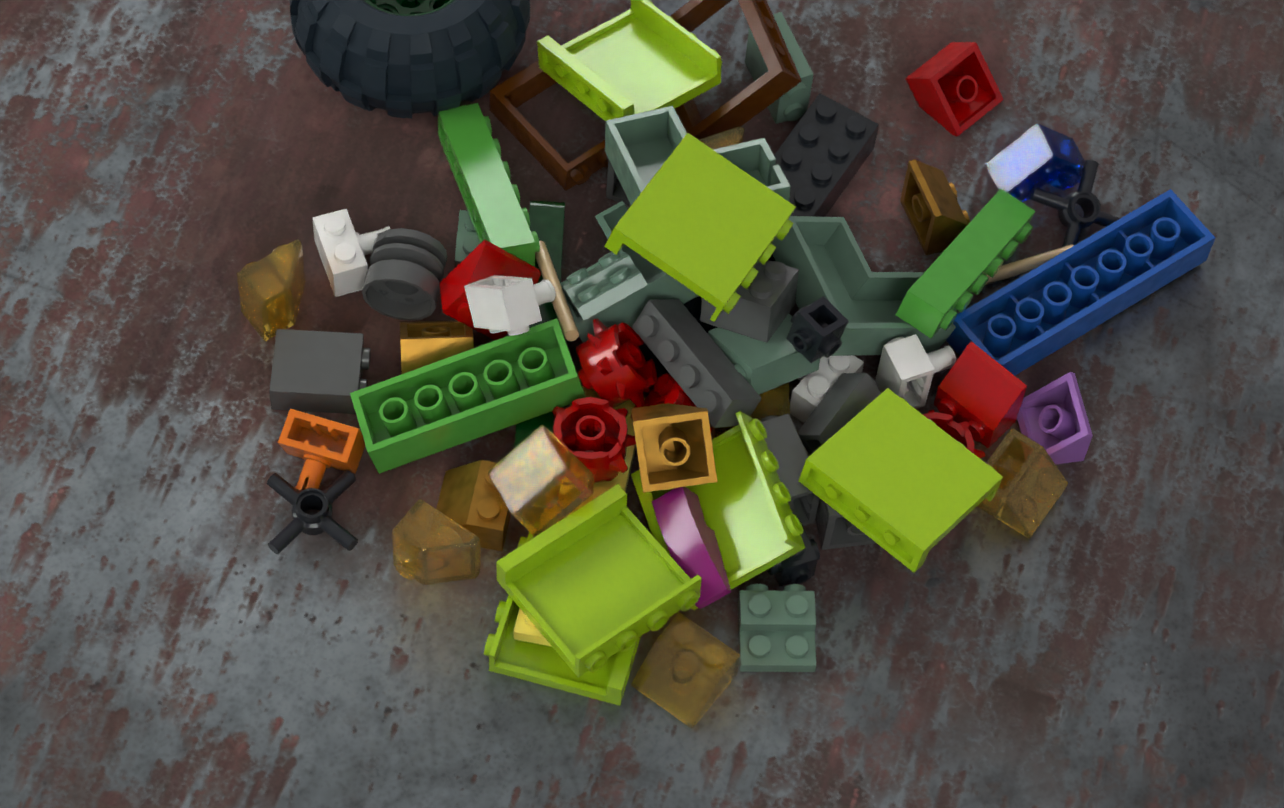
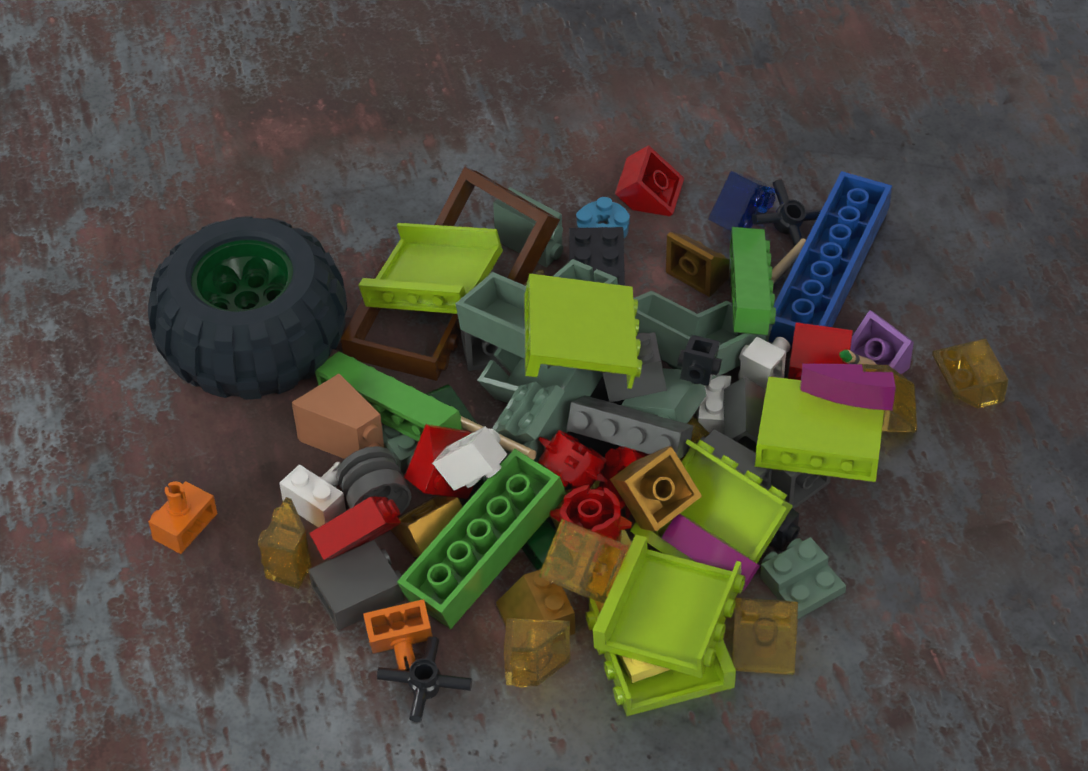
camera: 25 degrees left, 10 degrees down
none -> orange brick [148,481,217,554]
none -> nougat slope [292,374,384,459]
none -> red brick [309,496,401,560]
none -> dark azure plate [576,197,630,238]
none -> magenta slope [800,364,896,410]
none -> piece [839,350,877,371]
none -> clear yellow slope [932,338,1008,408]

